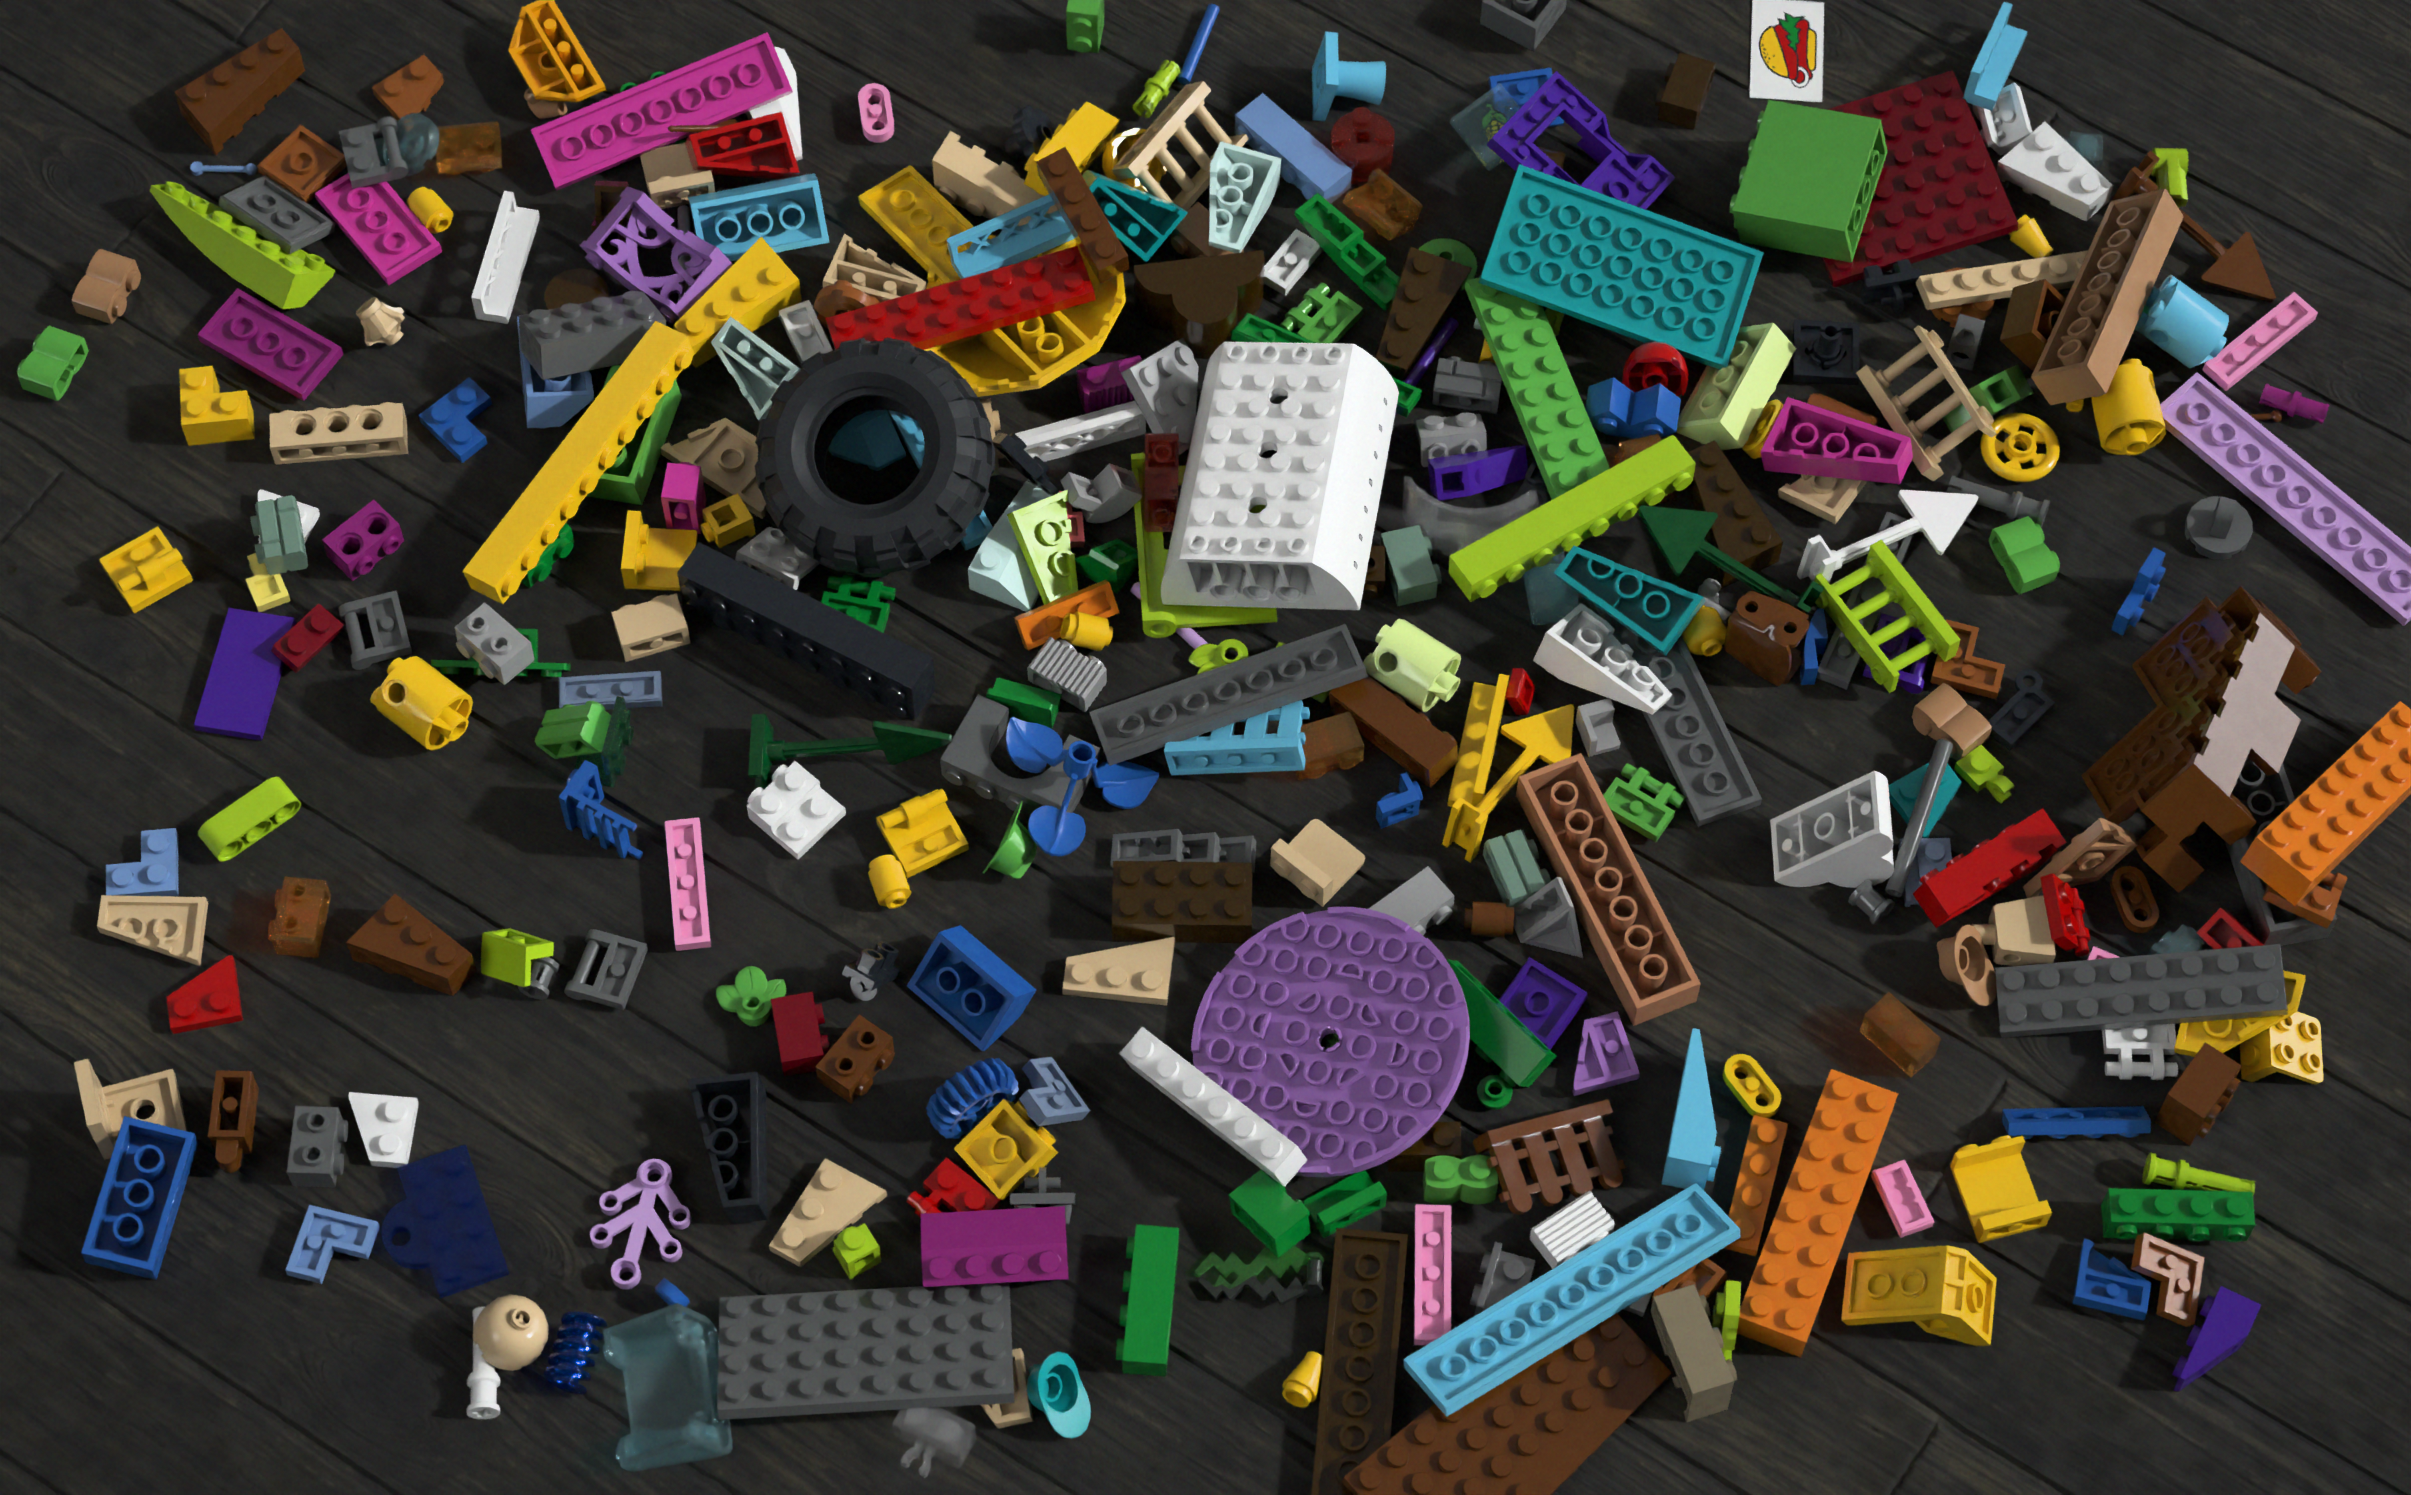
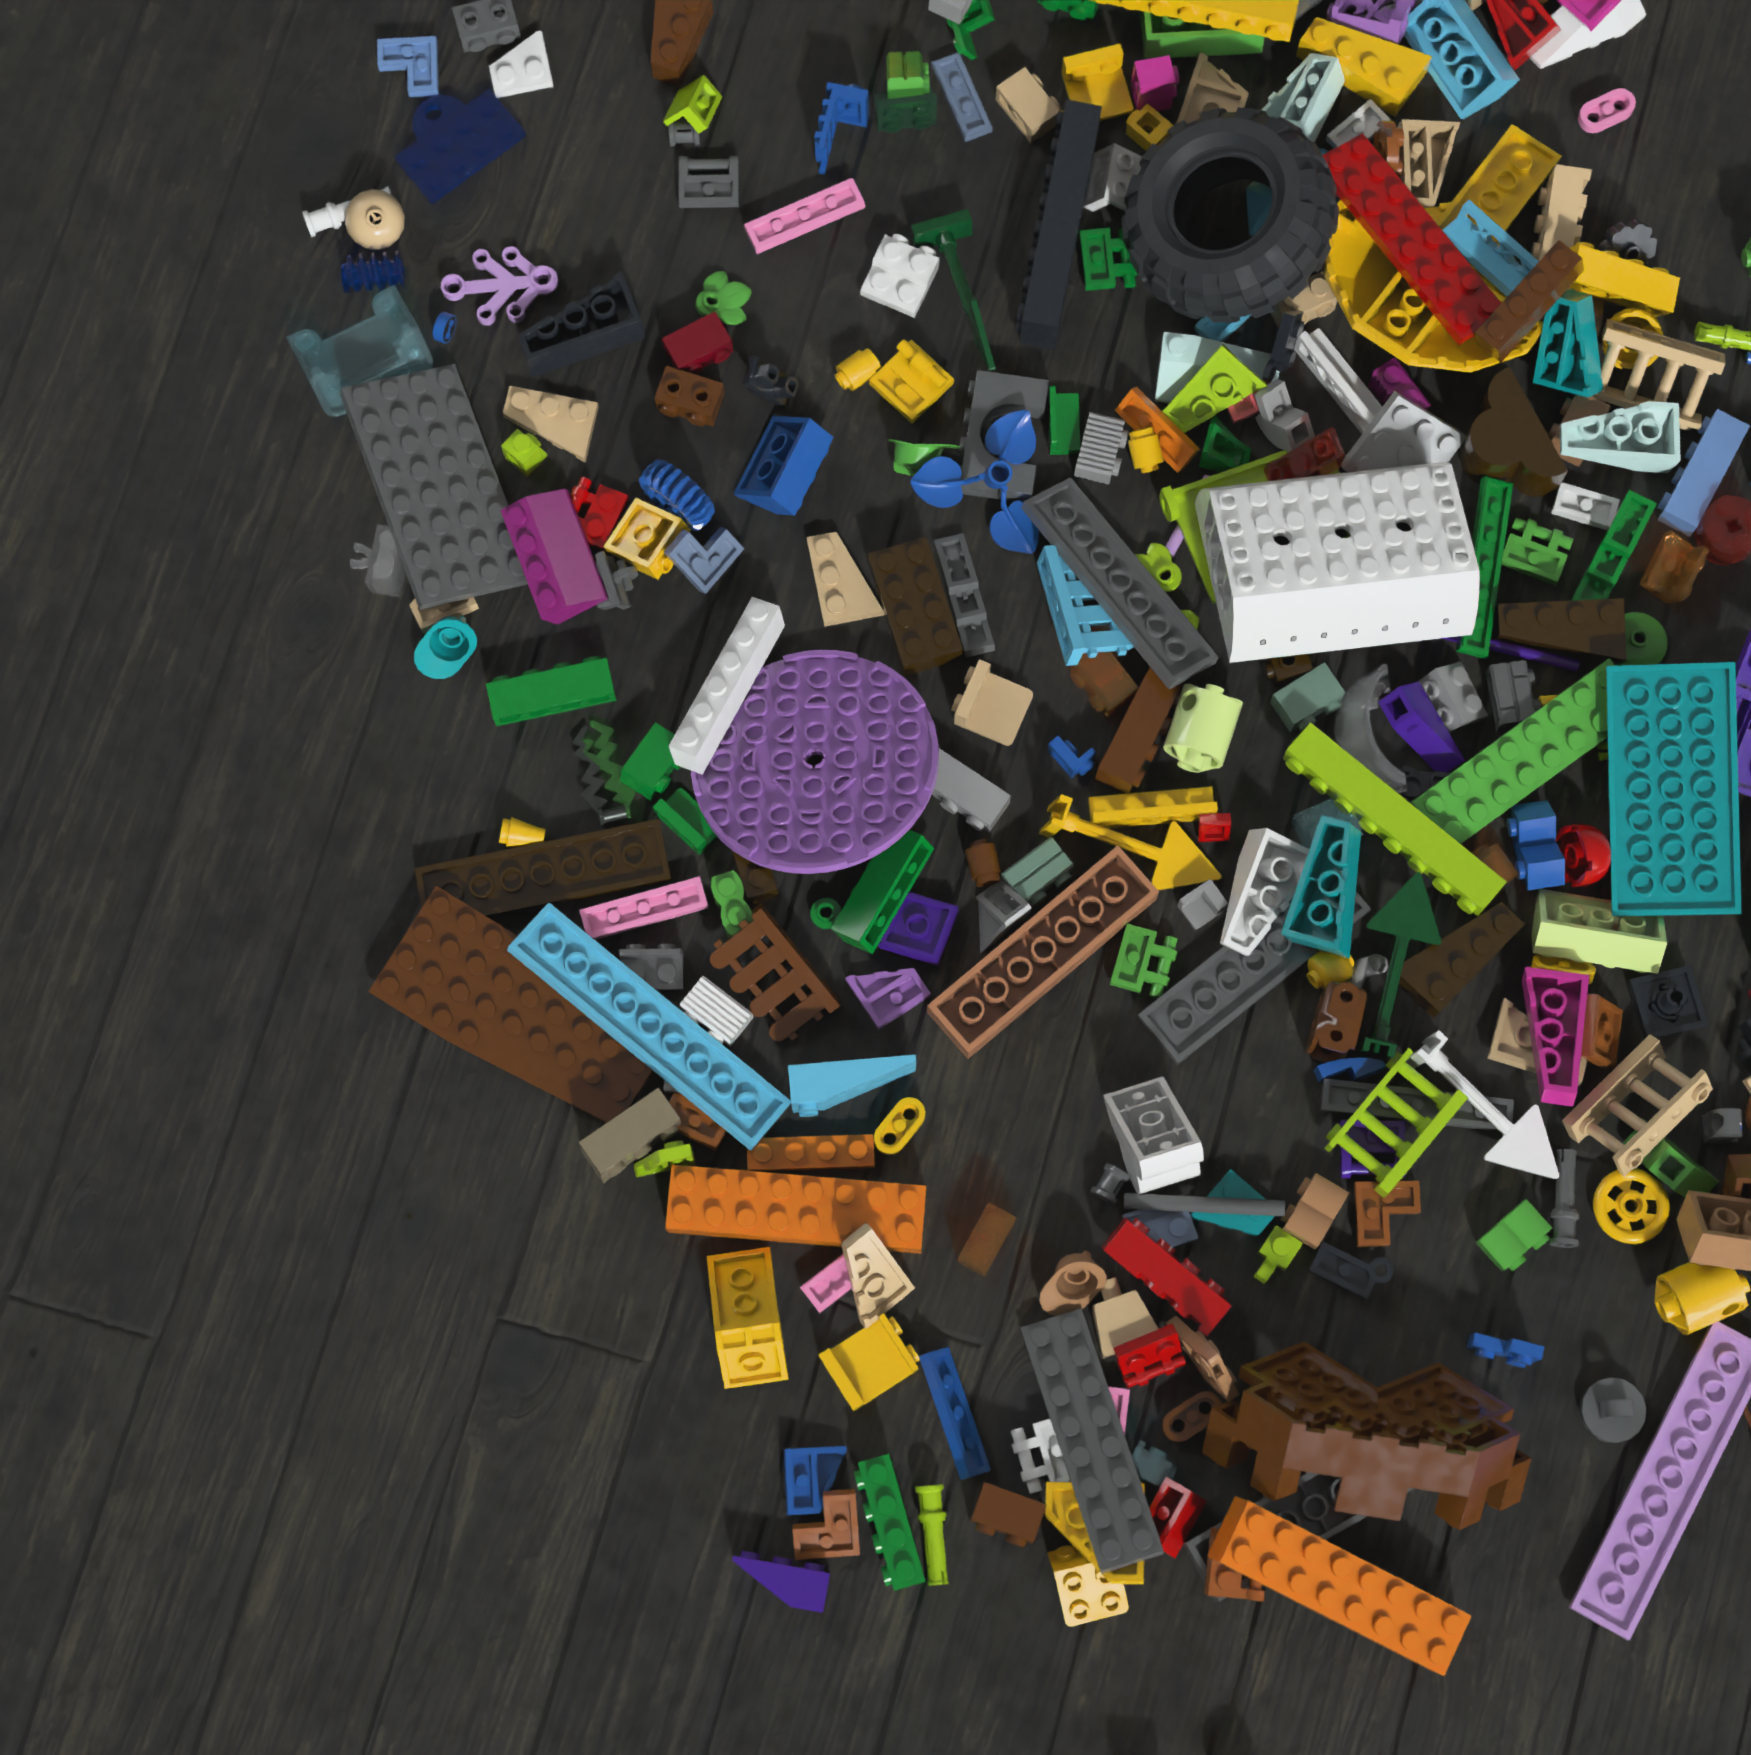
camera: 75 degrees right, 15 degrees up
none -> tan wing [841,1223,915,1329]

